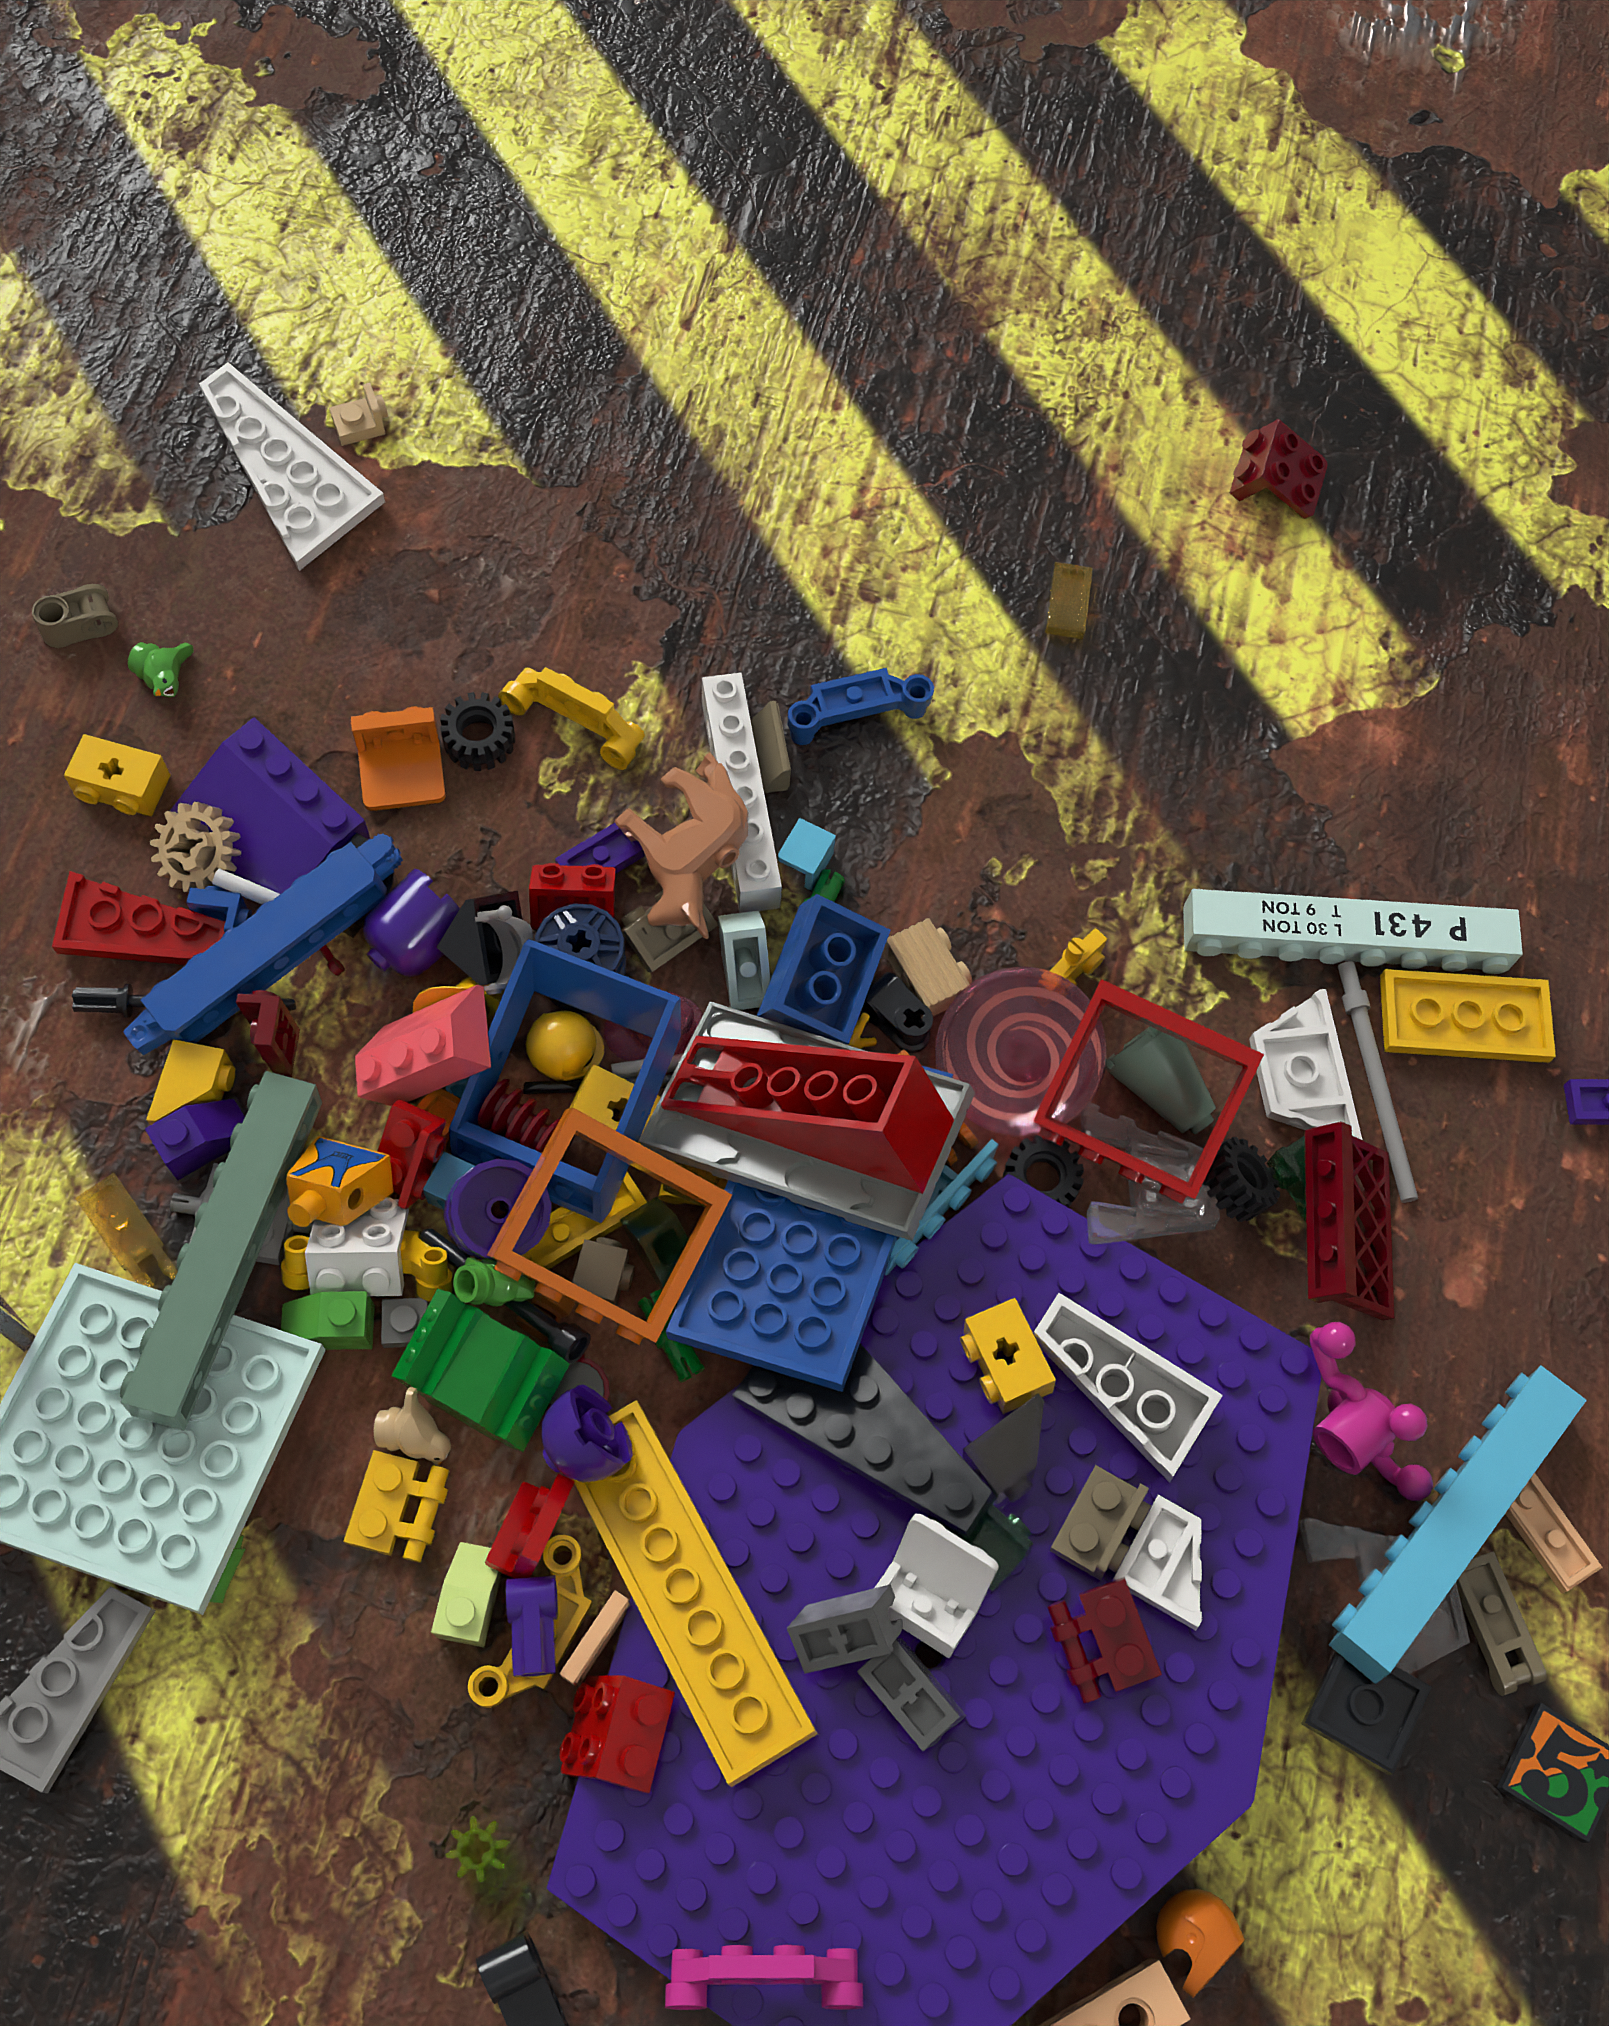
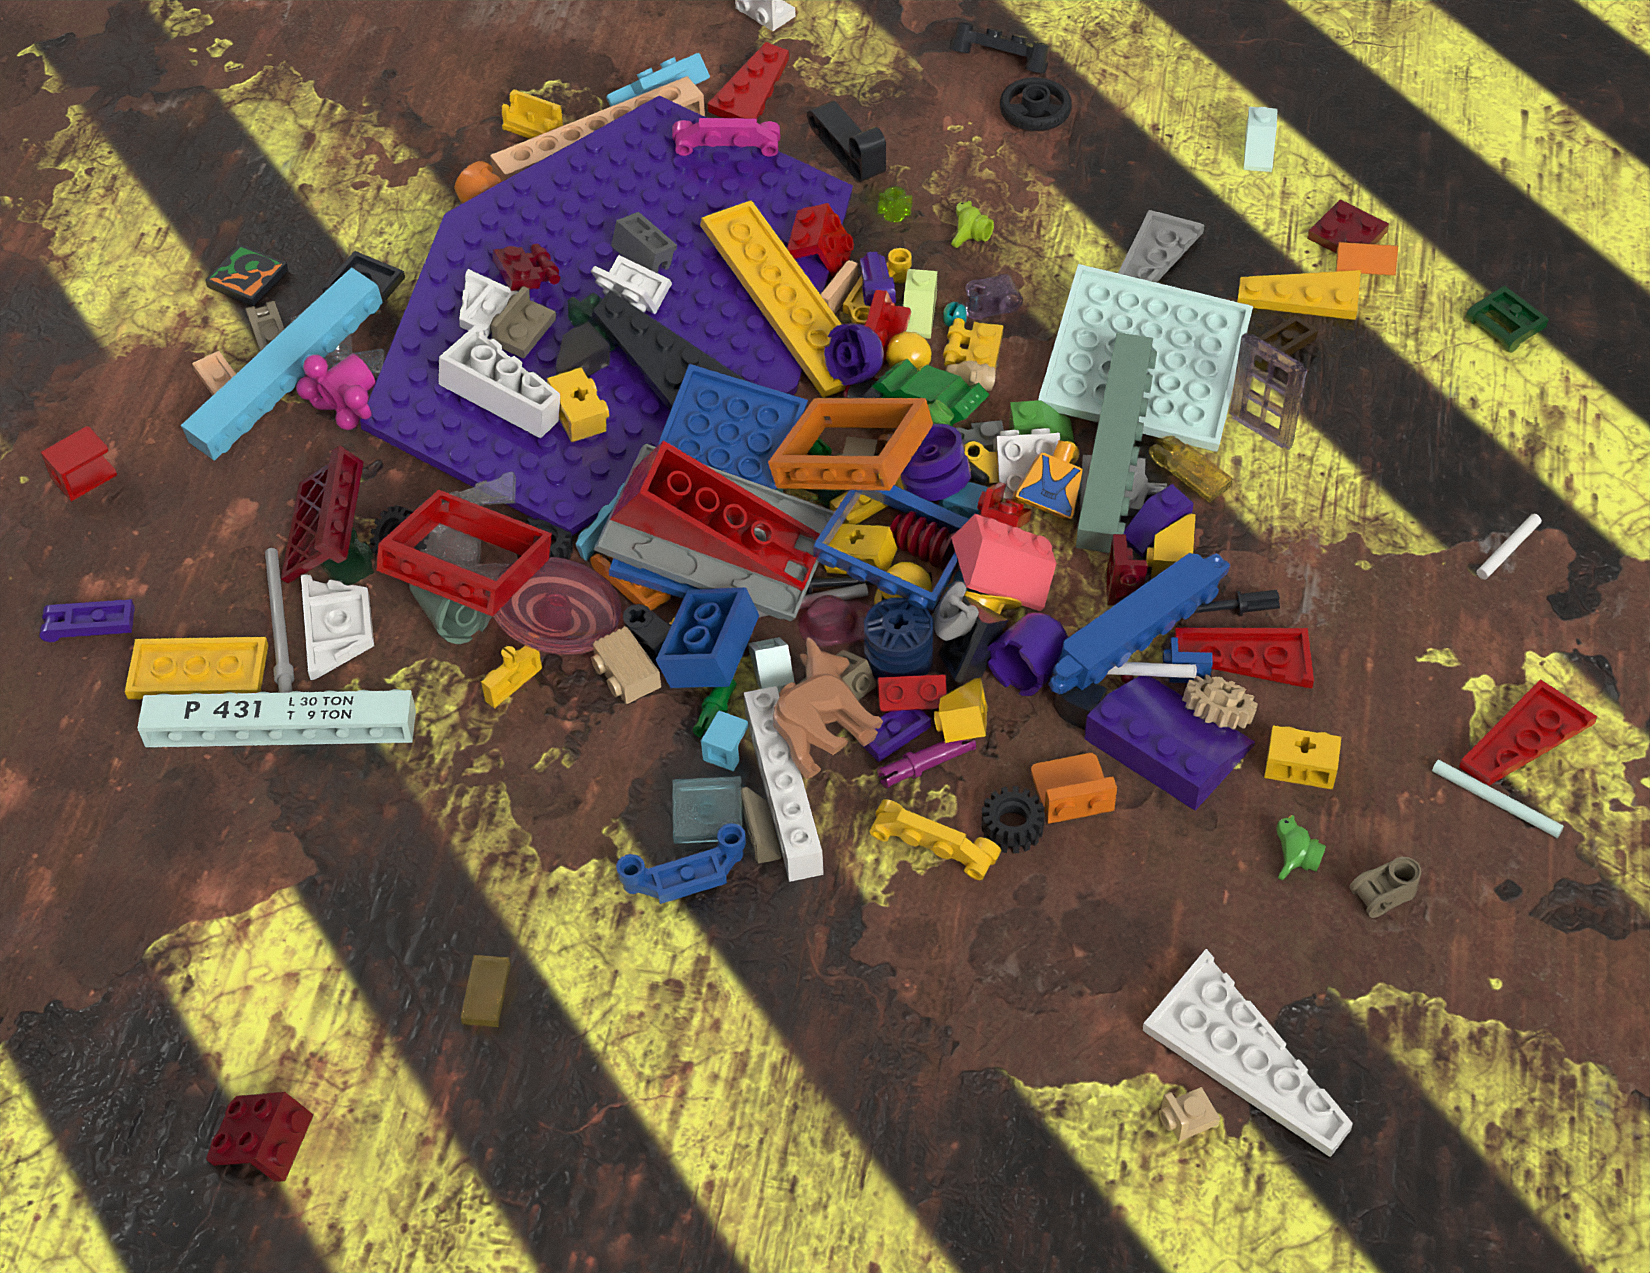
camera: 175 degrees left, 15 degrees down
dark grey hinge [787,1584,903,1673] -> none
none -> clear light blue plate [673,776,743,844]
none -> magenta pin [877,739,976,789]
none -> yellow hair [886,331,932,369]
none -> yellow slope [934,678,988,743]
none -> teal hinge [943,301,967,327]
none -> lime animal [951,201,994,248]
none -> clear purple piece [964,274,1023,319]

